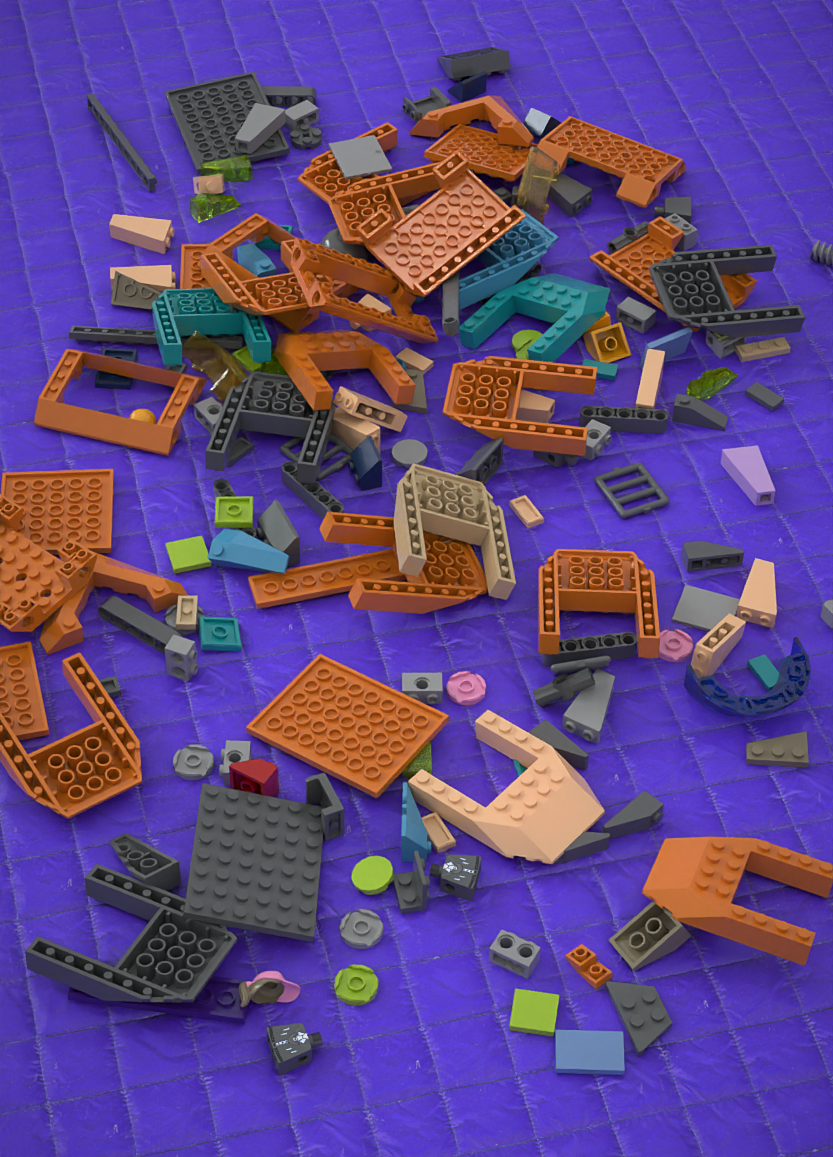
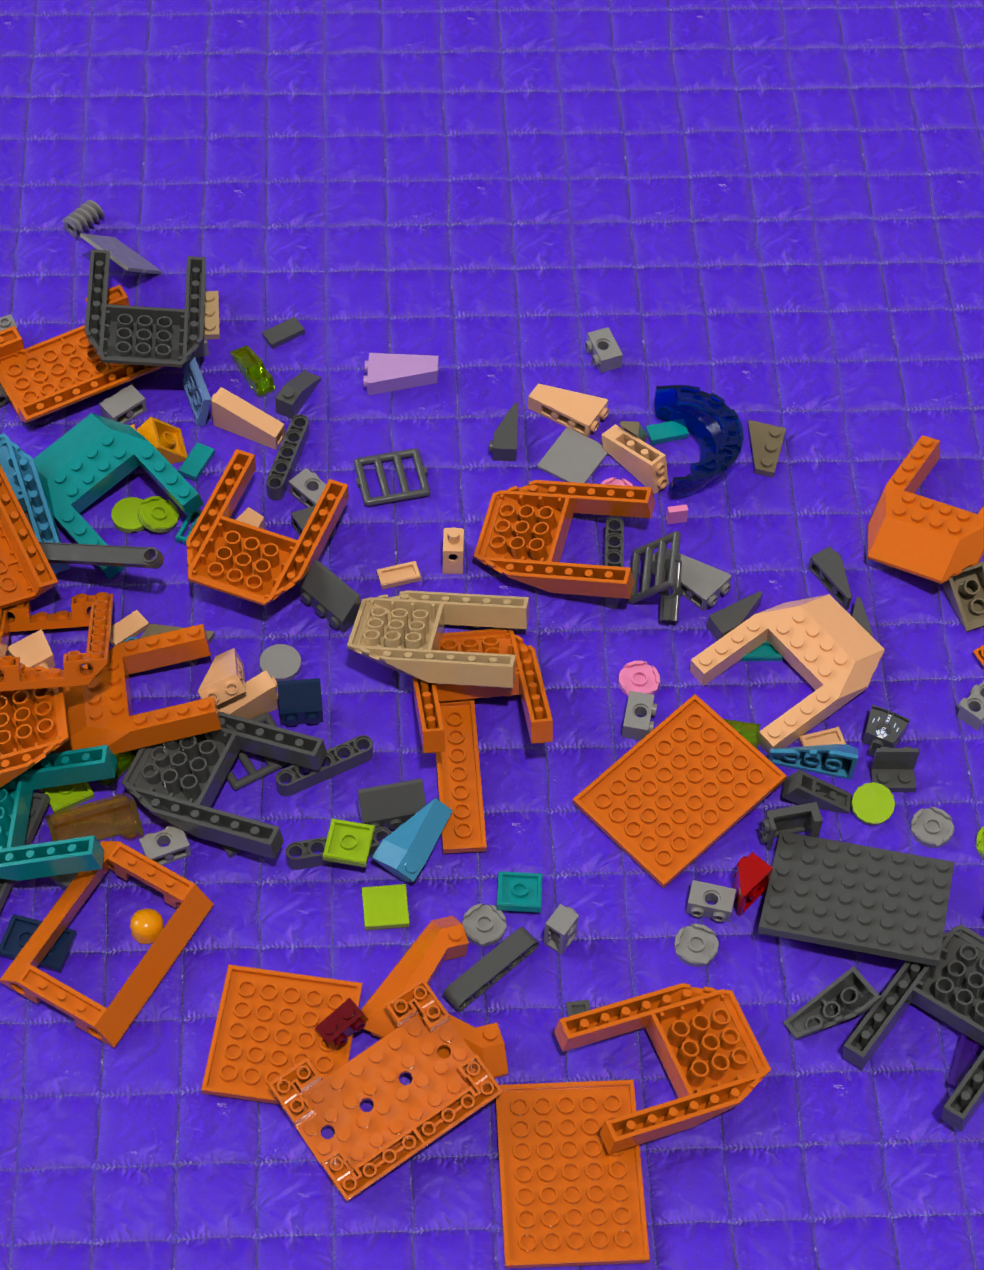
camera: 80 degrees left, 10 degrees up
tan plate [176,596,198,630] -> none
none -> piece [79,233,162,274]
none -> dark red bracket [315,998,369,1050]
none -> light nougat torso [442,527,464,574]
none -> dark tan slope [620,421,647,443]
none -> bright pink tile [666,504,688,525]
none -> dark grey slope [782,770,852,814]

